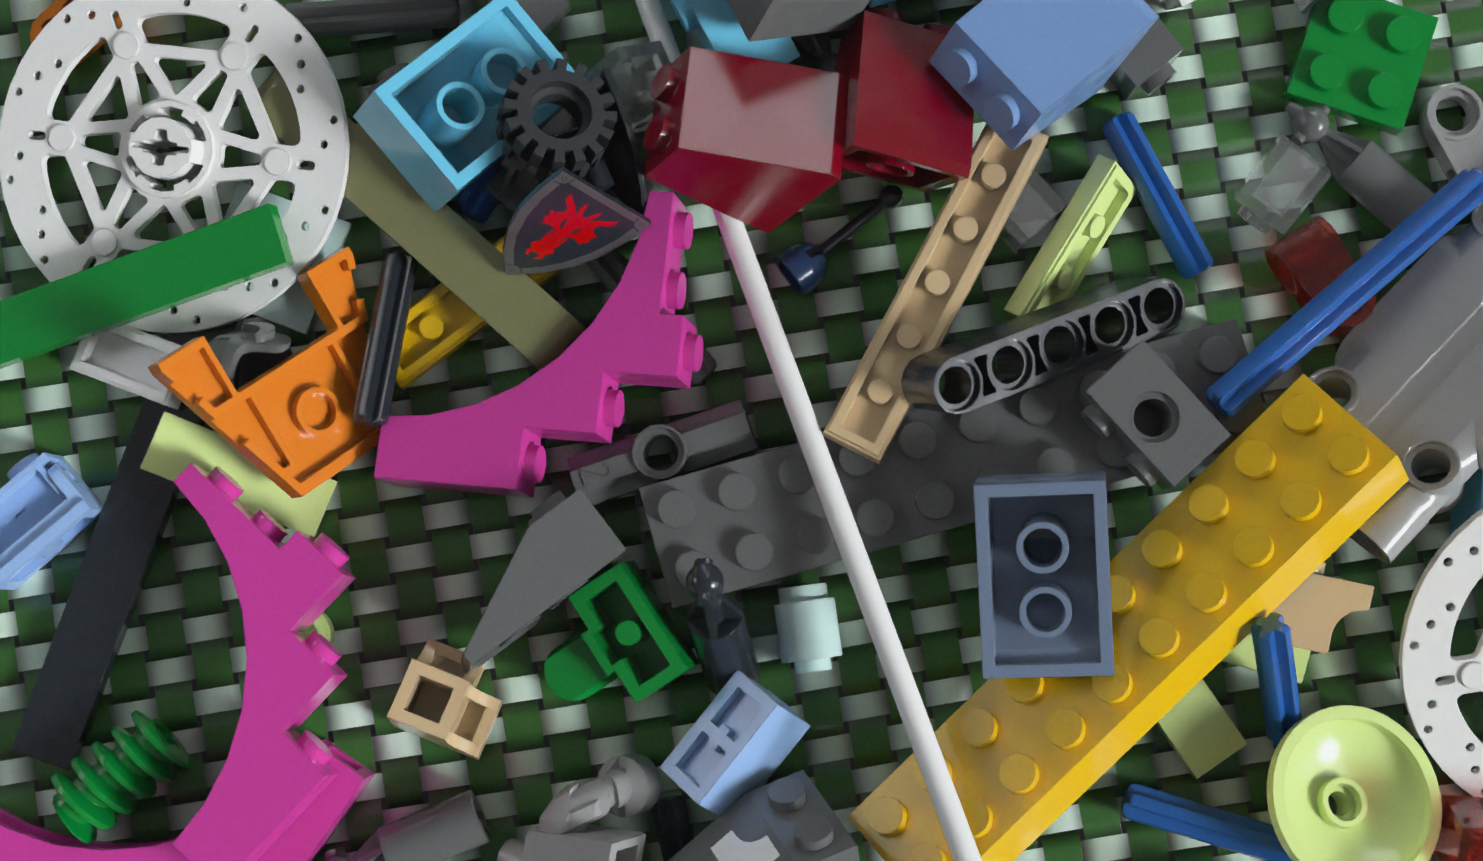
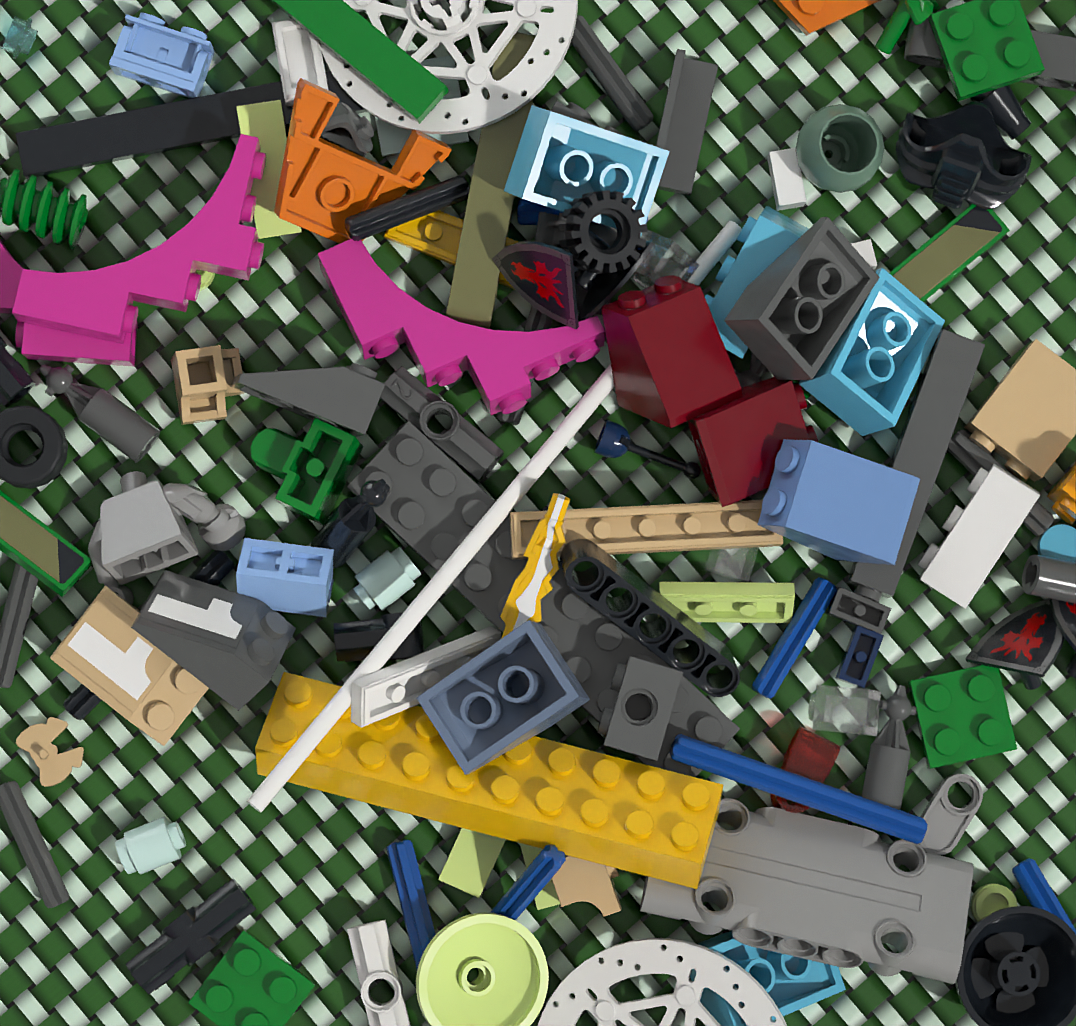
camera: 45 degrees right, 0 degrees up
none -> black piece [333,613,425,662]
none -> white tile [351,626,501,728]
none -> yellow sword [500,493,570,639]
none -> dark grey piece [826,587,892,634]
none -> dark blue piece [835,625,884,688]

